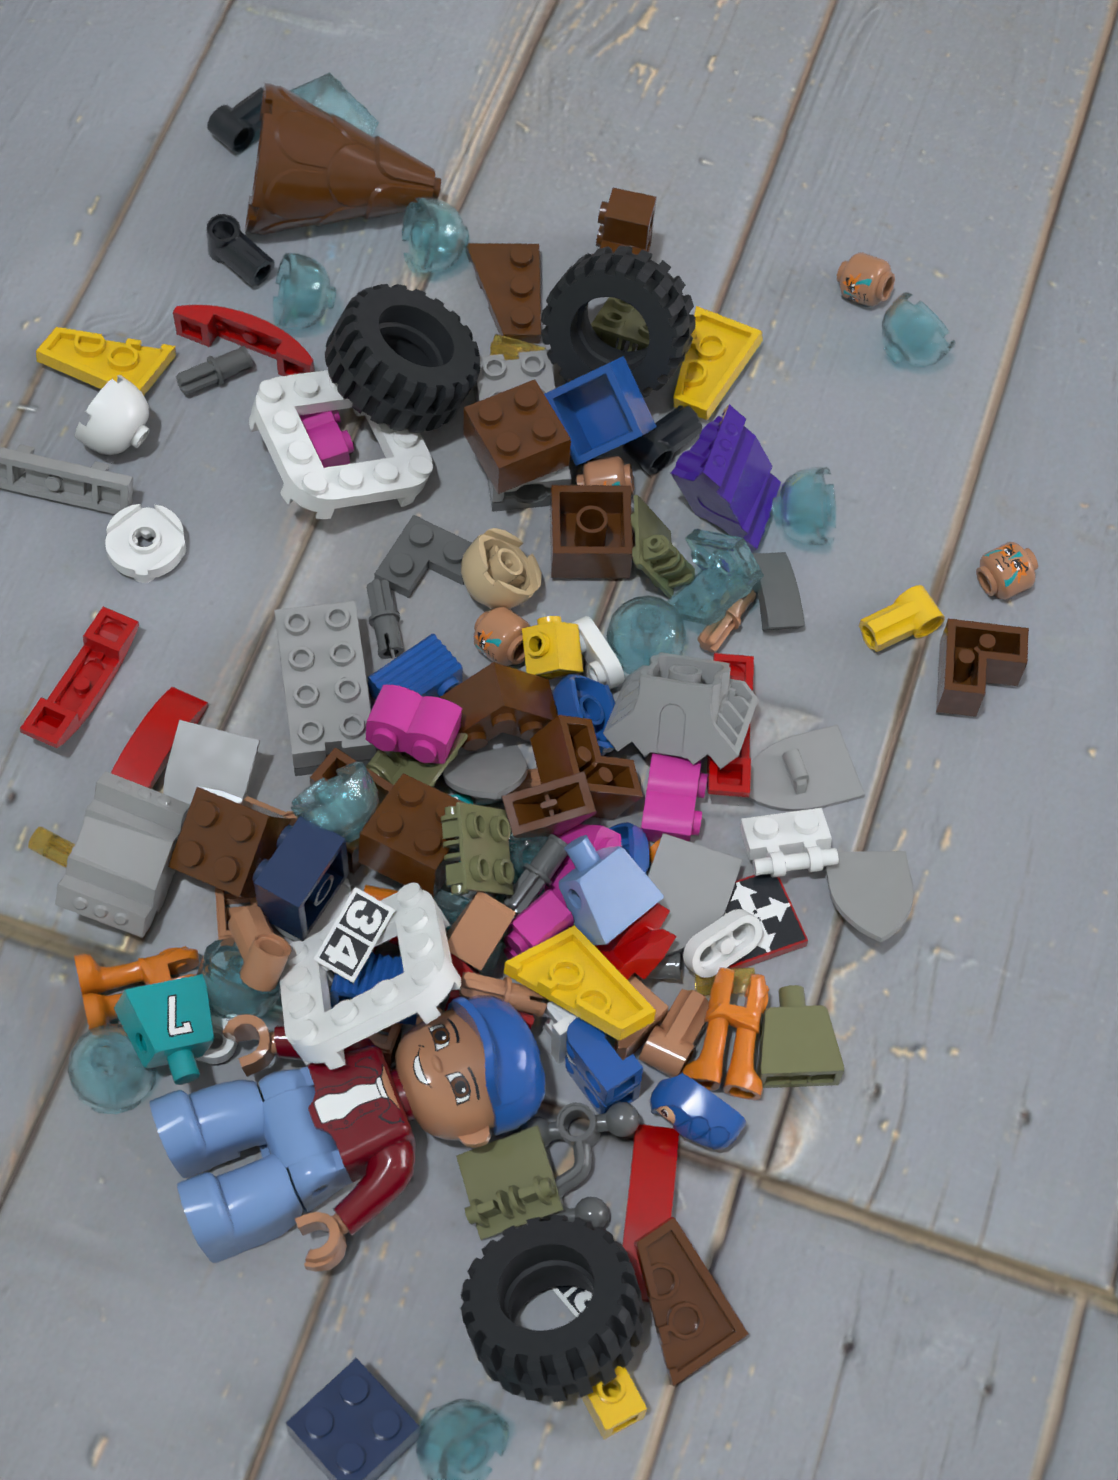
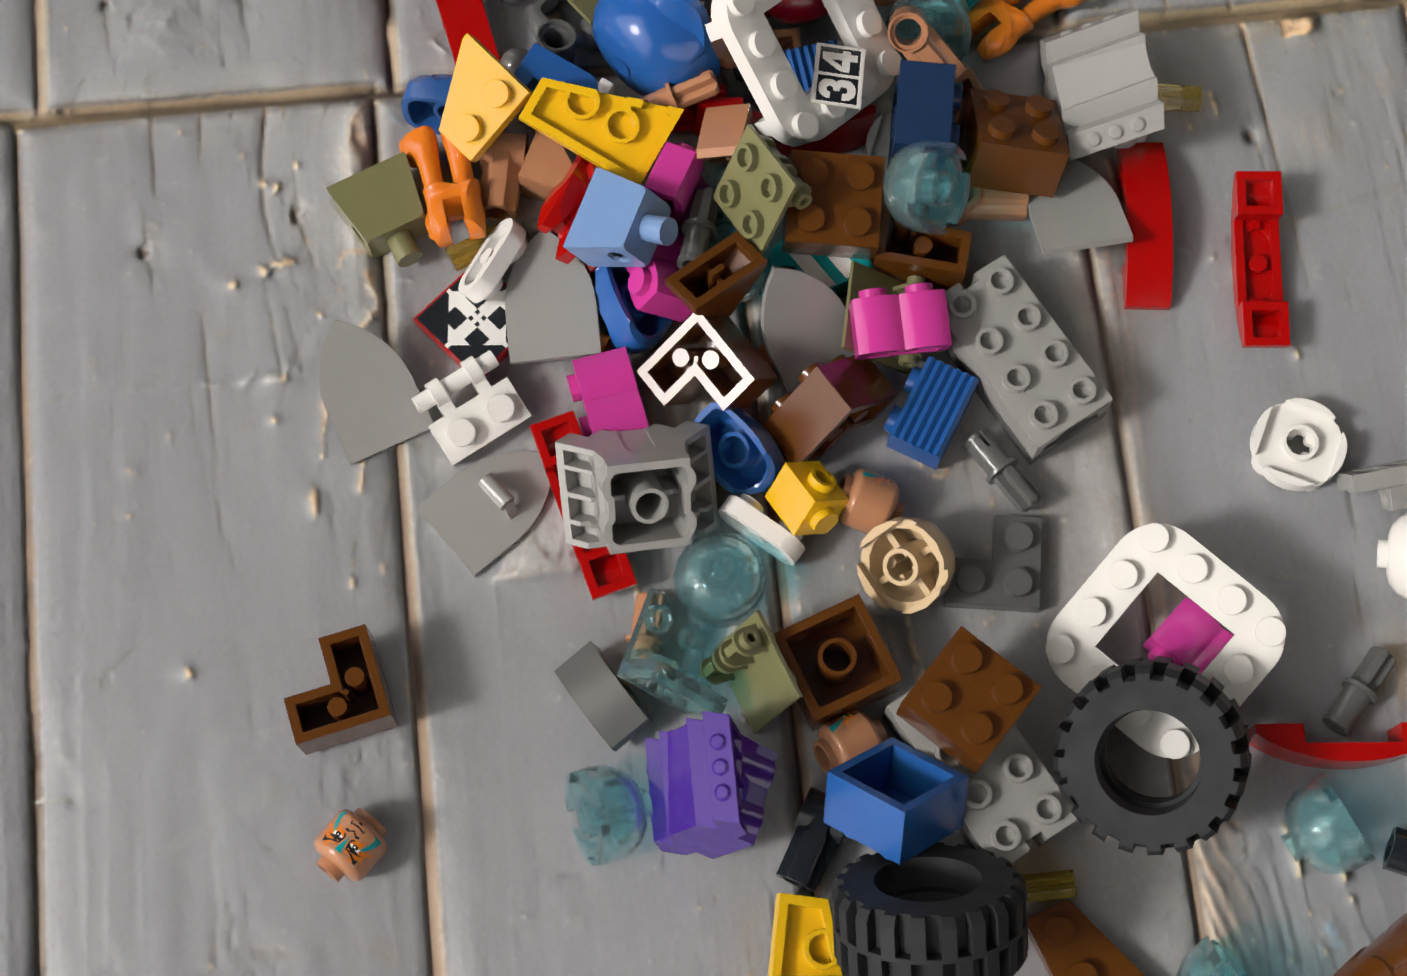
camera: 160 degrees right, 10 degrees up
yellow piece [859,585,945,652] -> none
none -> yellow wing [438,33,533,162]

